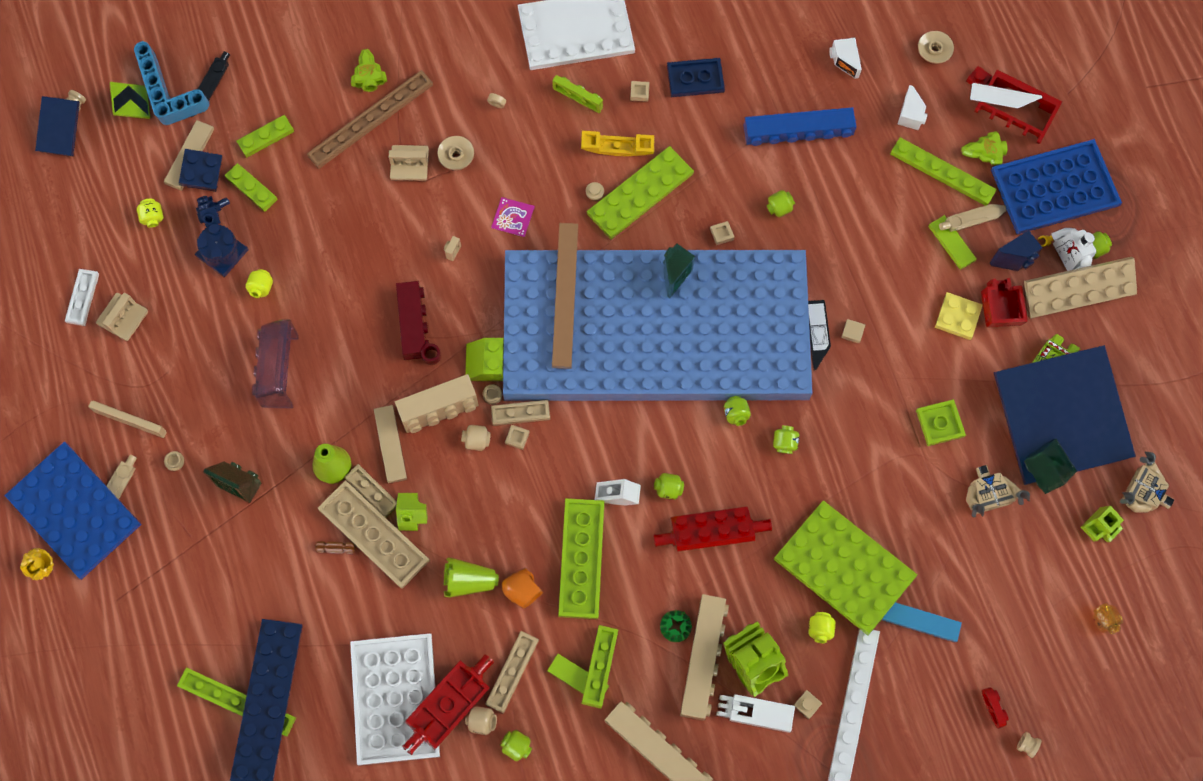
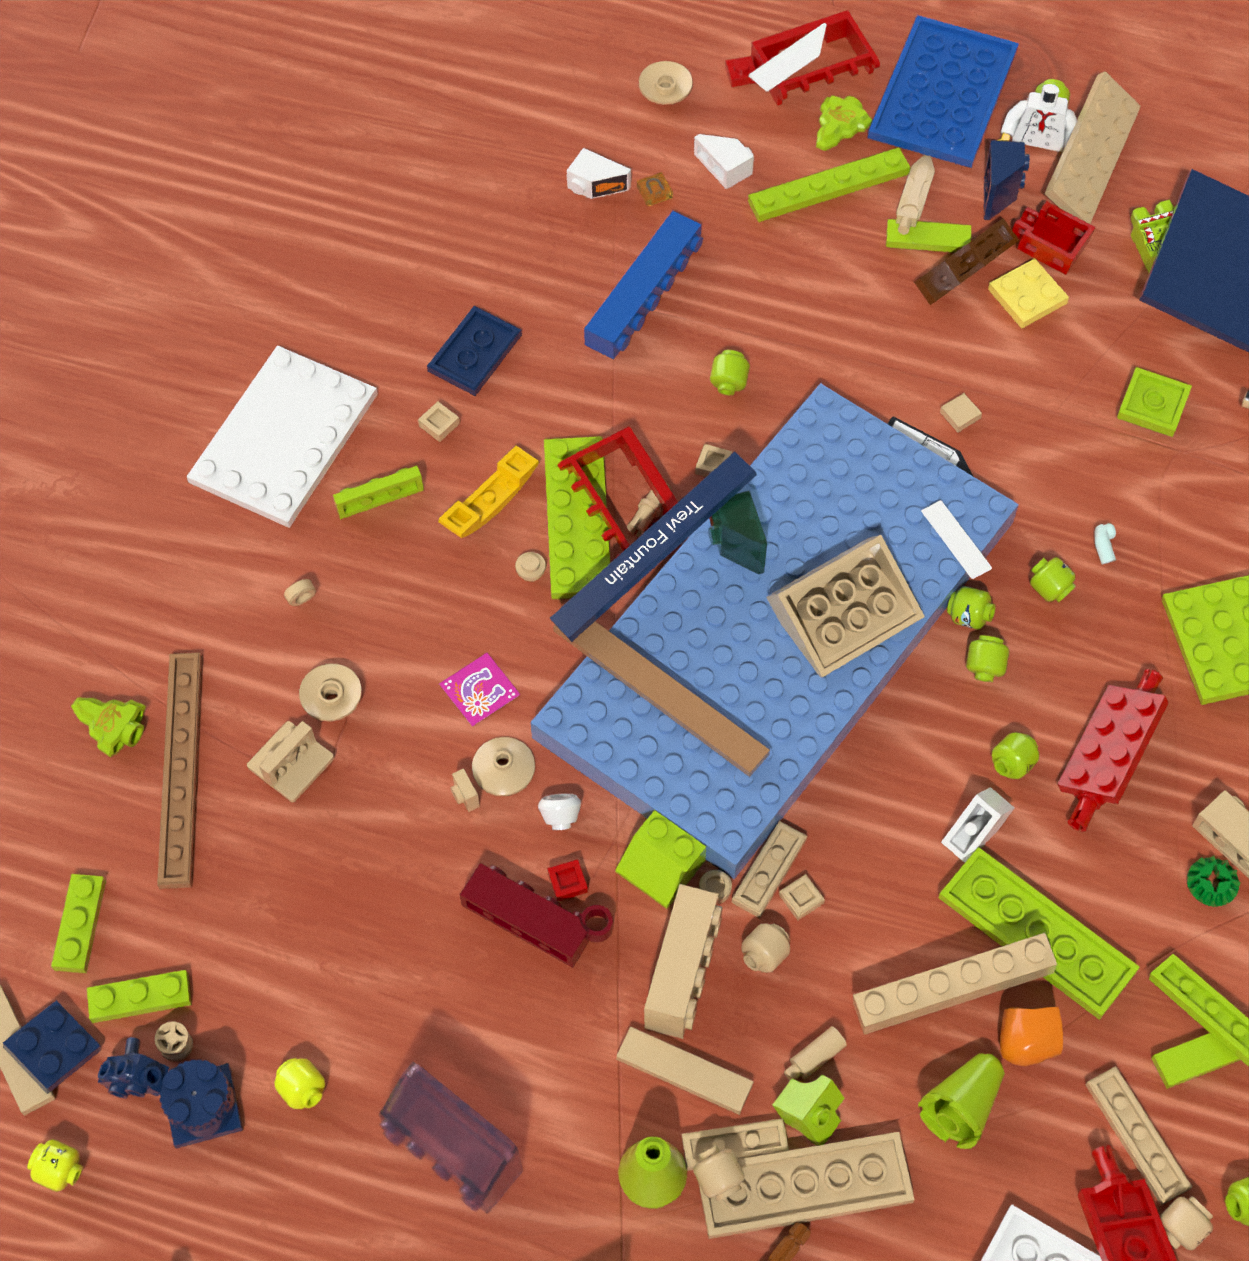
camera: 50 degrees left, 10 degrees down
none -> tan wheel [155,1021,193,1062]
none -> tan dish [472,737,535,796]
none -> white cone [538,794,582,830]
none -> red plate [547,859,588,901]
none -> dark blue tile [550,451,757,642]
none -> red hinge [557,426,678,559]
none -> tan pin [627,483,672,537]
none -> clear yellow tile [637,172,673,207]
none -> tan head [693,1145,745,1201]
none -> tan slope [766,535,925,678]
none -> tan cylinder [784,1026,847,1081]
none -> tan brick [853,933,1057,1035]
none -> reddish brown slope [914,218,1020,305]
none -> white sticker [921,500,992,579]
none -> lime head [966,635,1010,682]
none -> light aqua arm [1094,523,1116,565]

